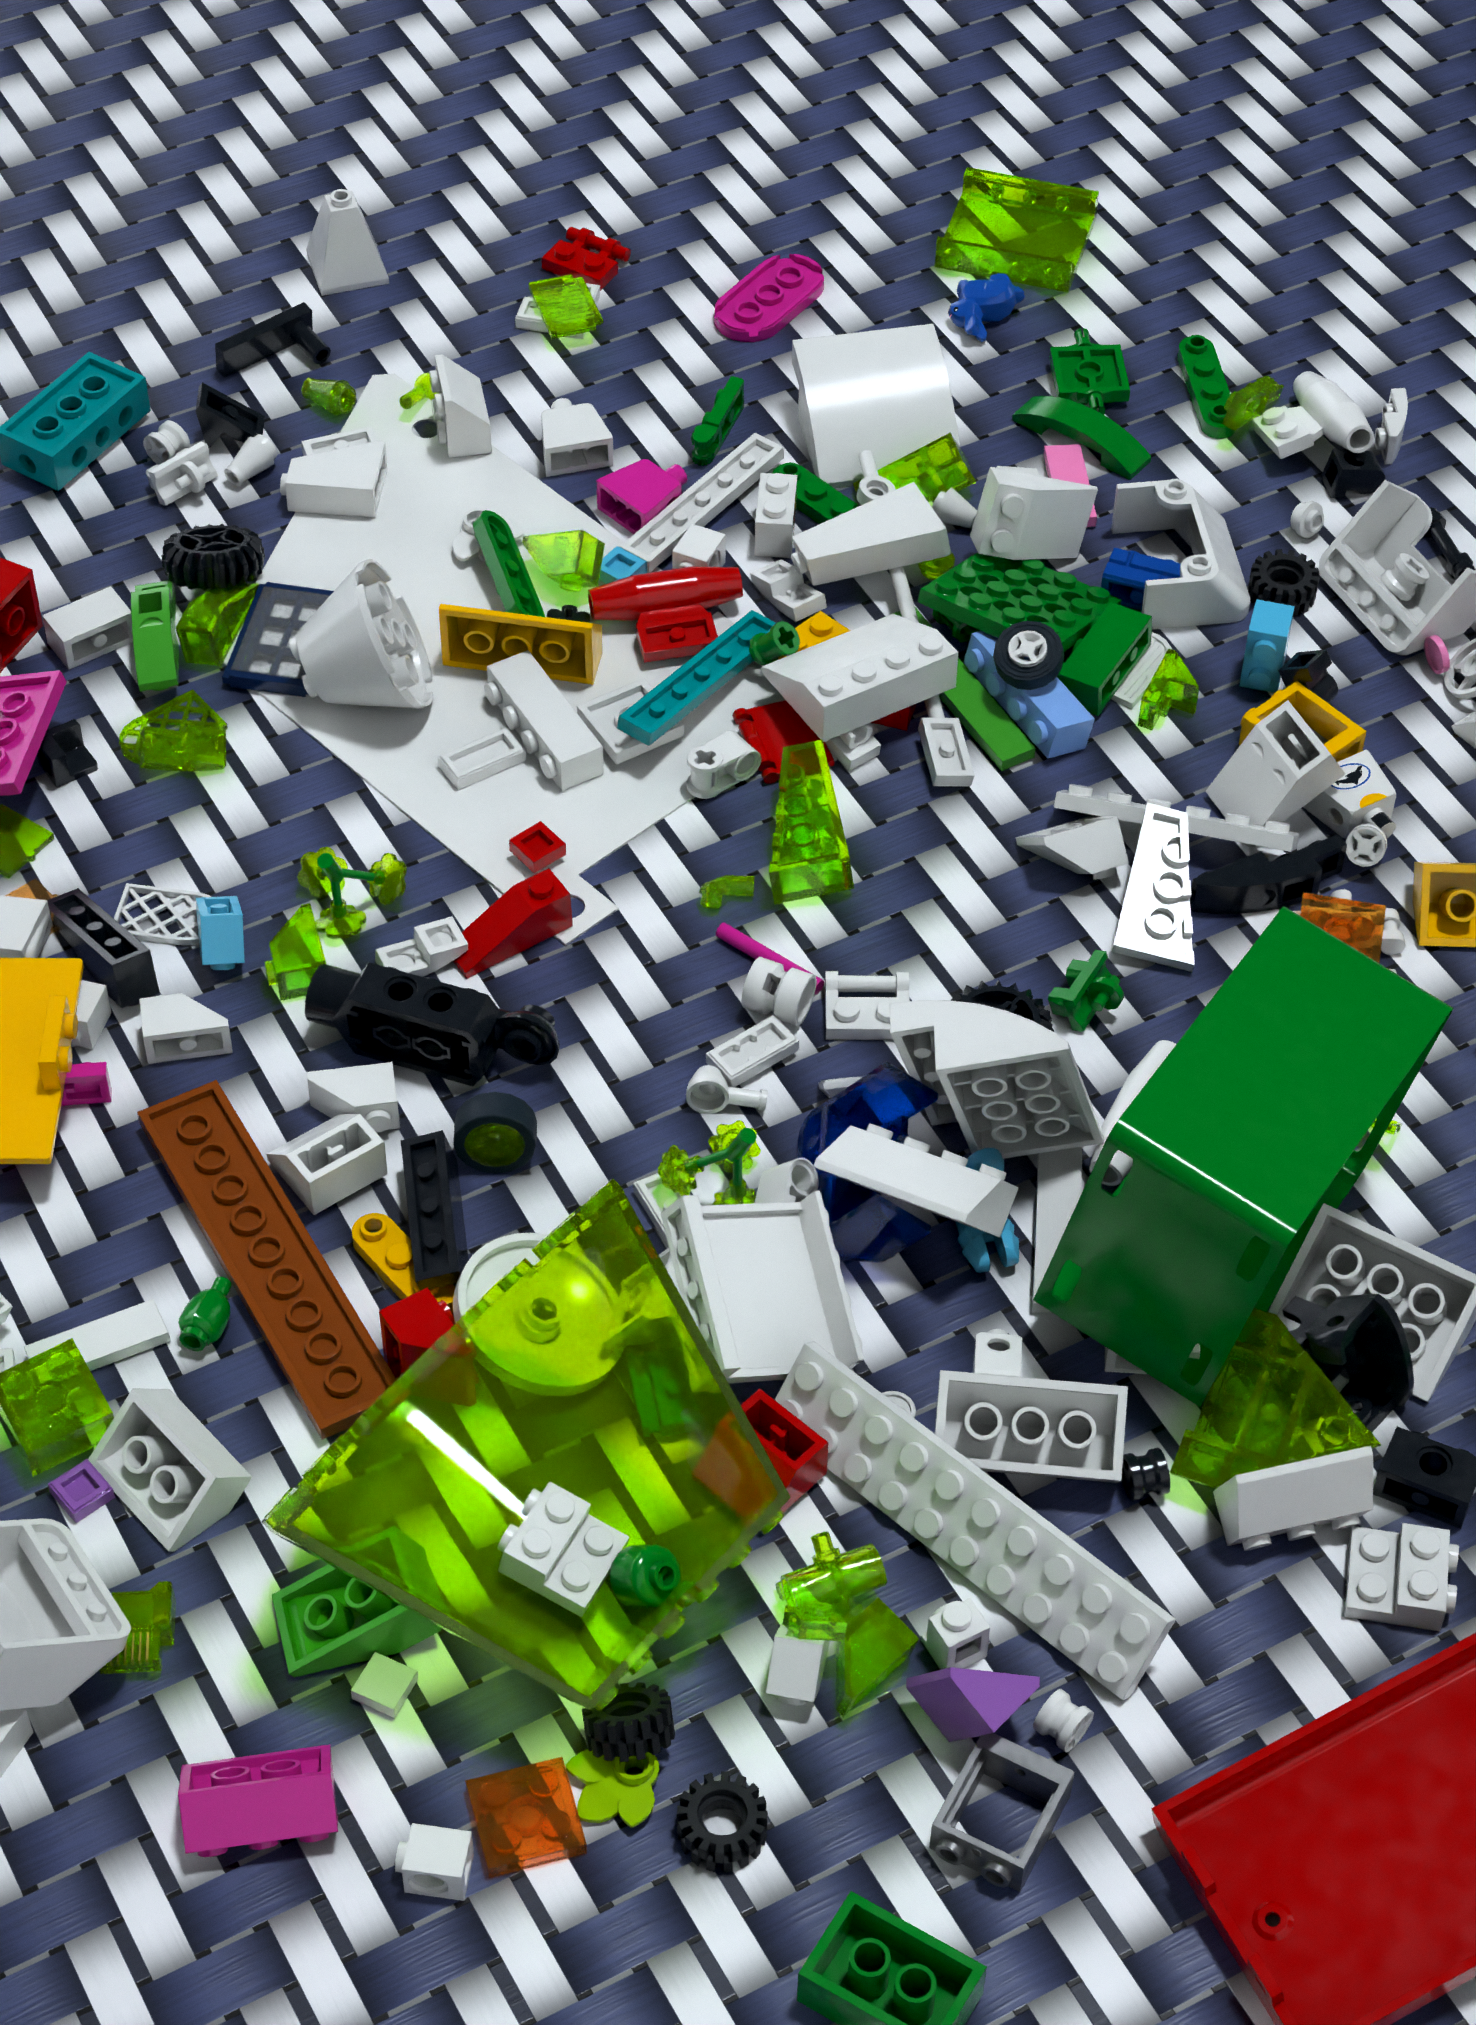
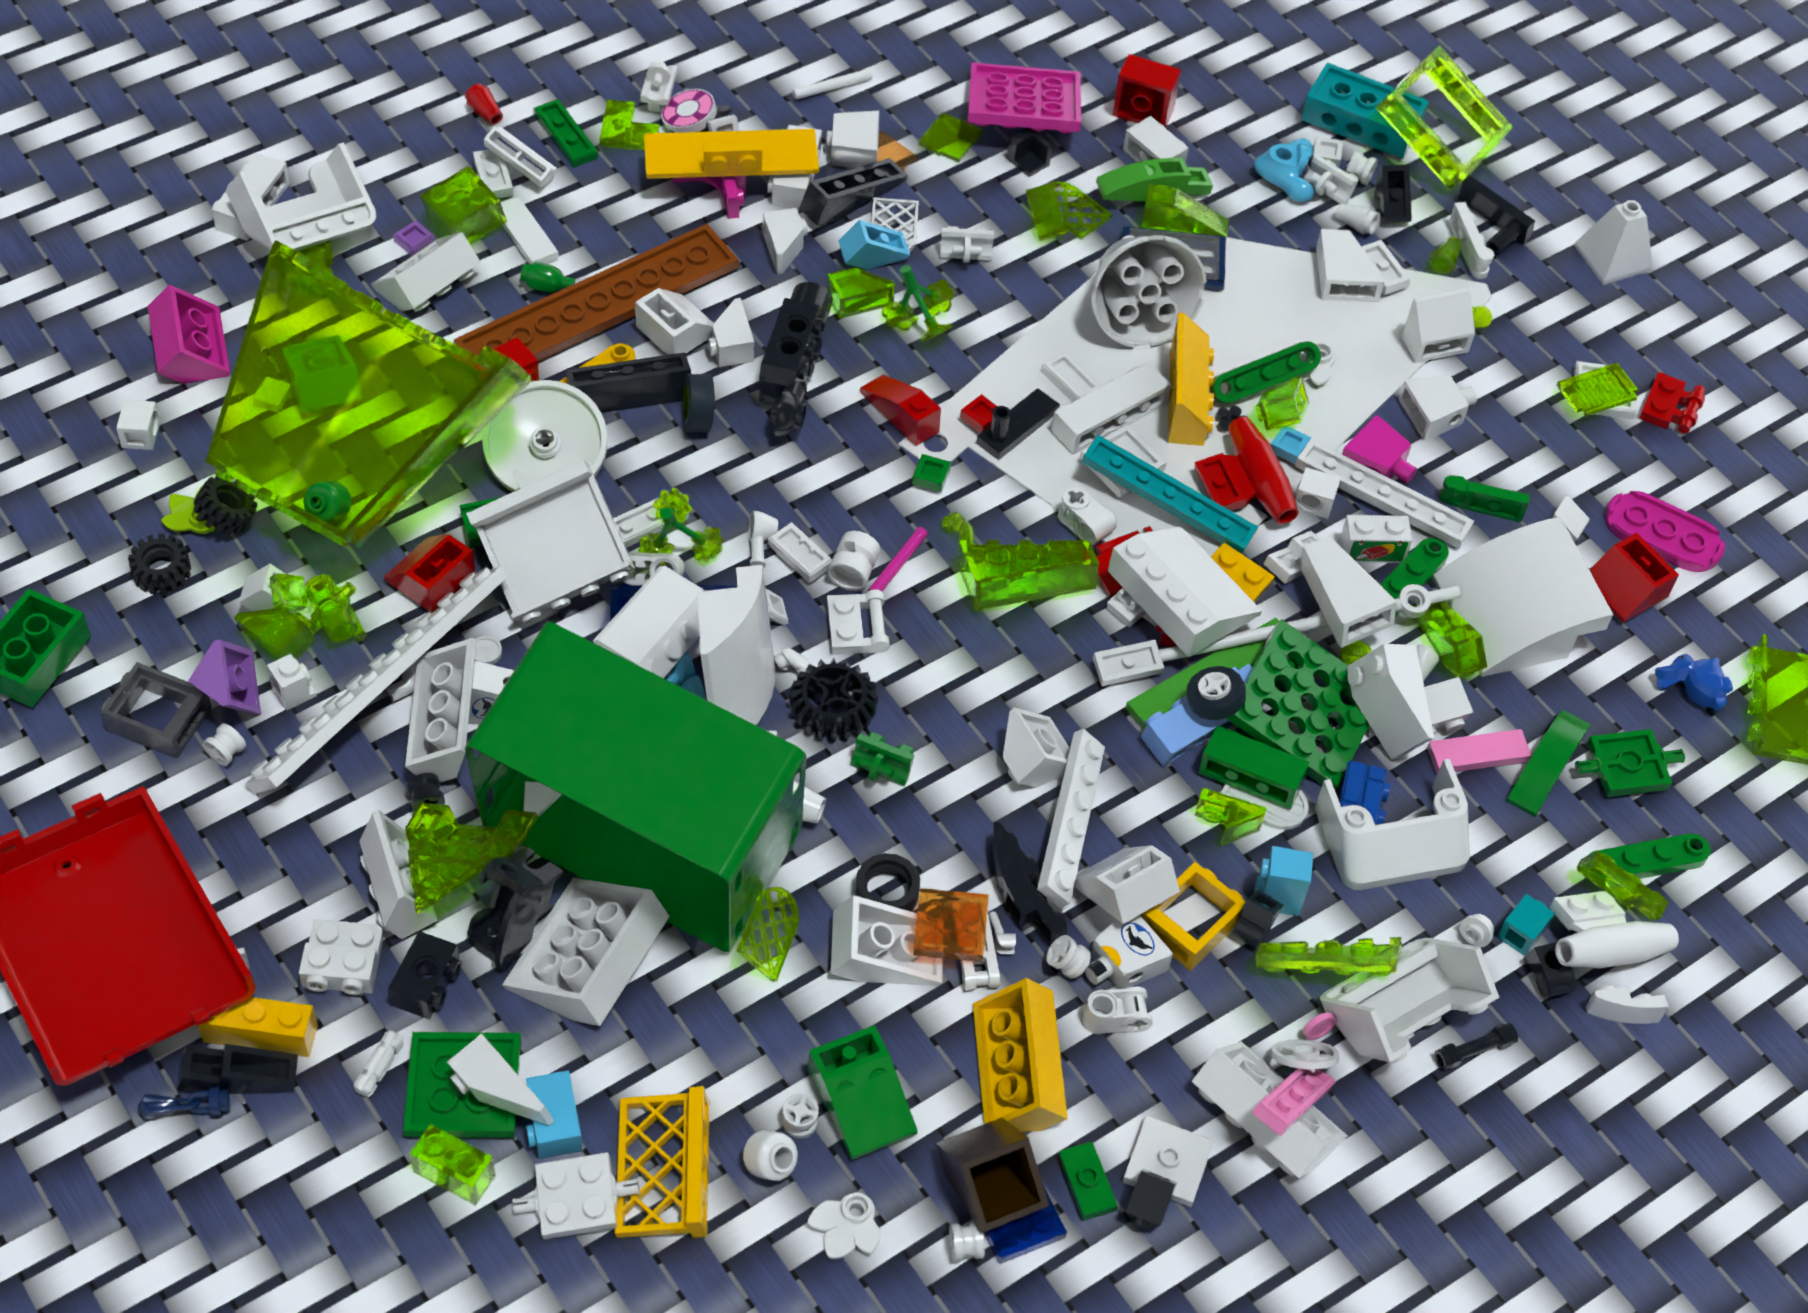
camera: 80 degrees right, 5 degrees up
black gear [161,524,265,591] -> none
white slope [375,916,468,977] -> none
clear orange plate [465,1757,587,1878] -> none
white plate [497,1481,630,1617] -> none
green bush [749,621,800,666] -> none
white wing [1111,803,1194,972] -> none
black tyre [1248,549,1319,617] -> none
white wheel [1381,553,1429,601] -> none
none -> green plate [912,454,951,492]
none -> white hips [940,226,994,263]
none -> black piece [976,388,1060,461]
none -> white piece [1082,987,1153,1034]
none -> medium azure head [1253,138,1314,202]
none -> clear neon green wing [1256,937,1402,976]
none -> white plate [1312,136,1343,168]
none -> clear neon green window [1375,45,1513,190]
none -> white plate [1449,202,1494,279]
none -> teal brick [1497,894,1555,956]
none -> white slope [1553,496,1590,541]
none -> red slope [1590,532,1679,623]

